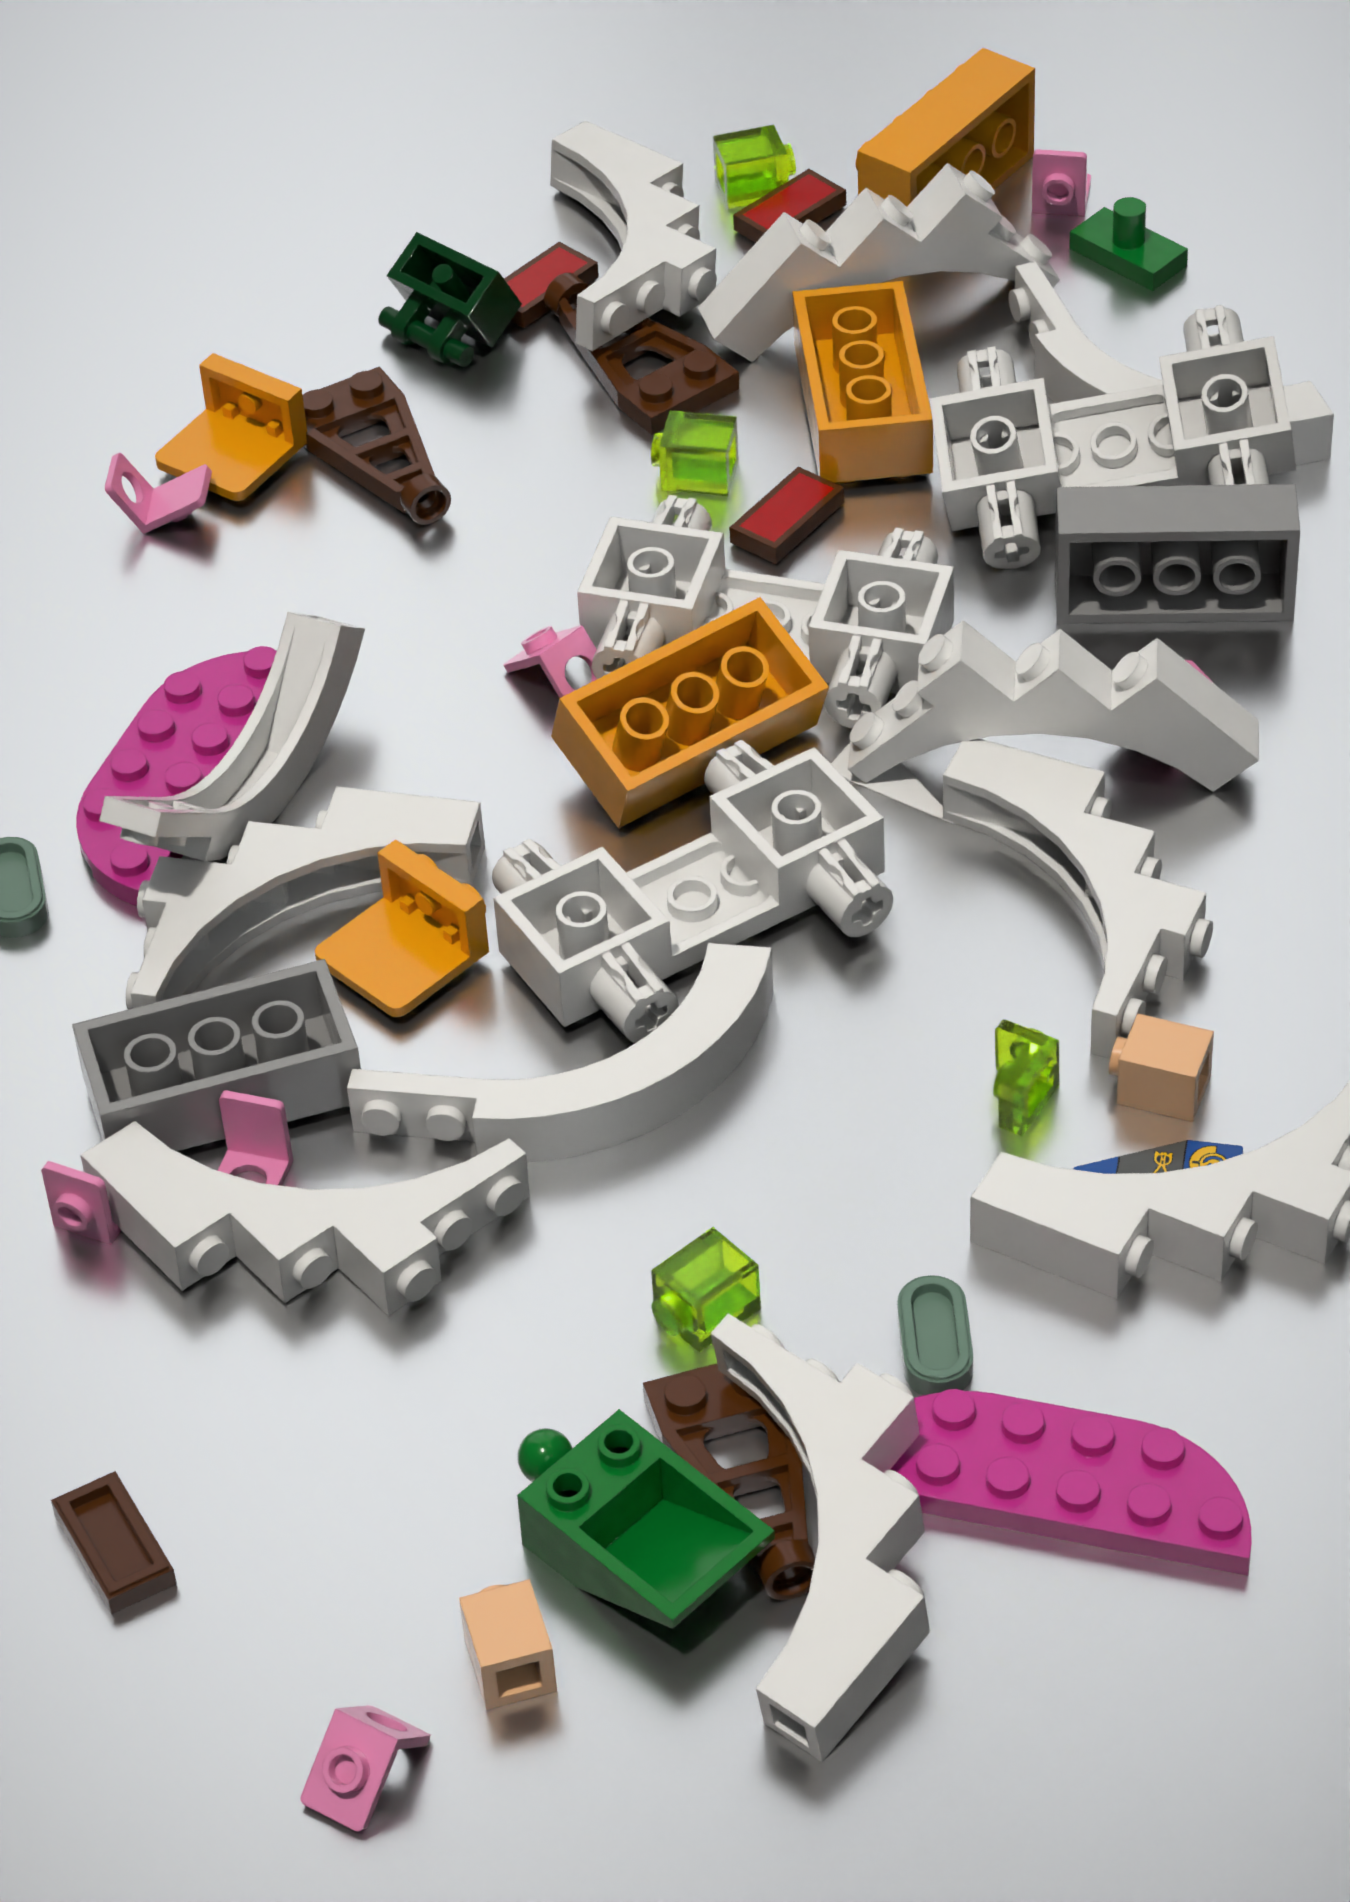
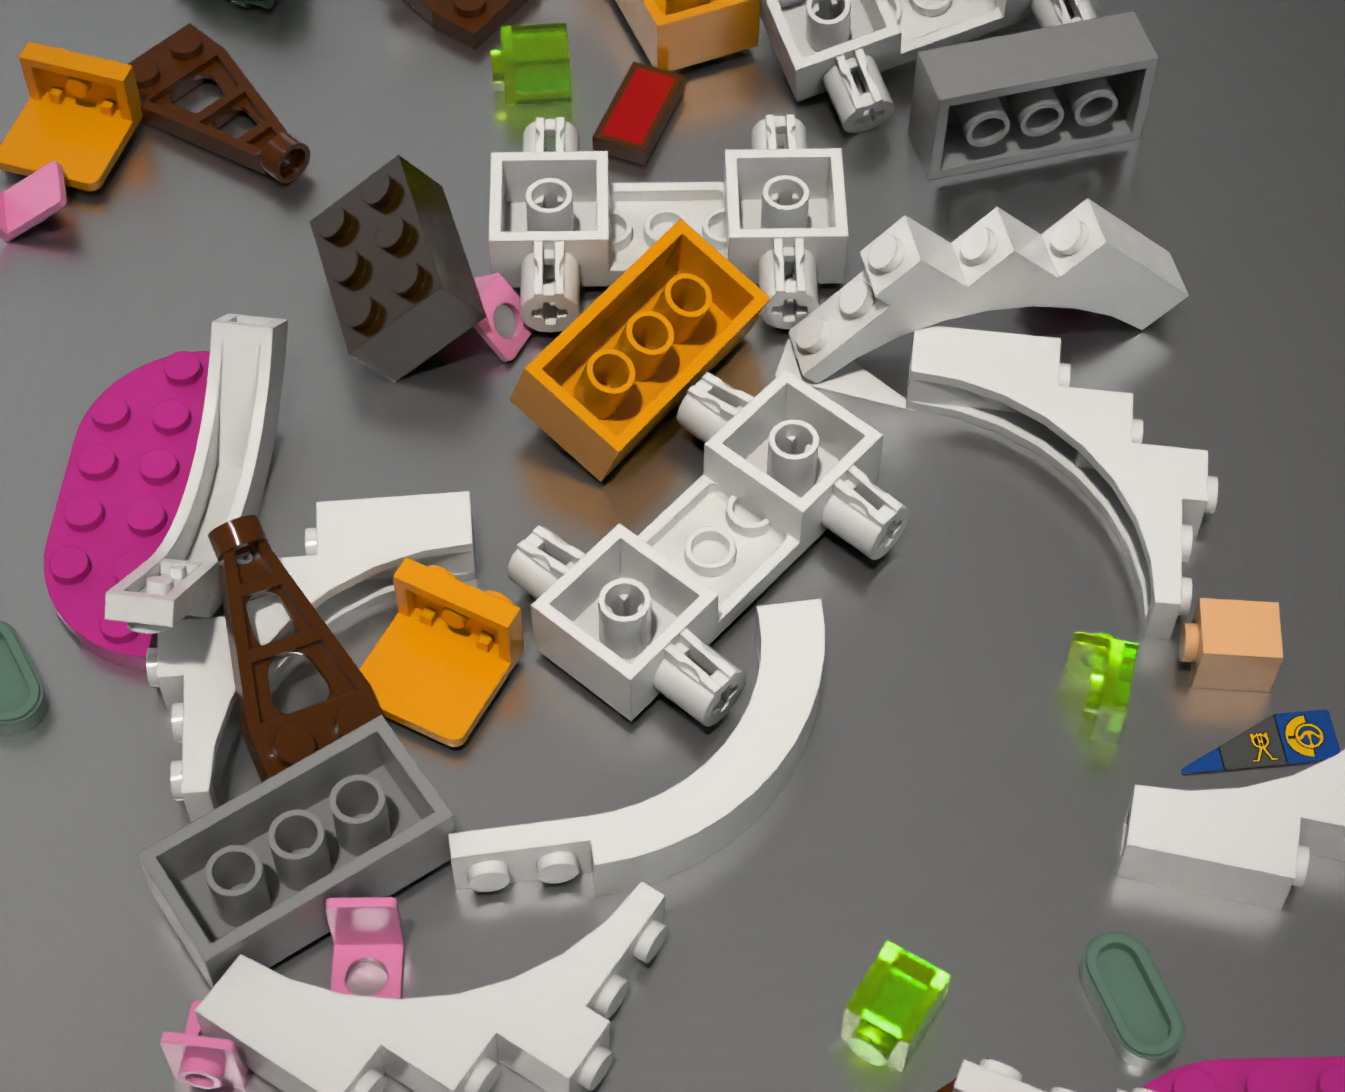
camera: 20 degrees left, 10 degrees up
none -> reddish brown plate [208,515,384,782]
none -> dark brown brick [310,155,487,382]

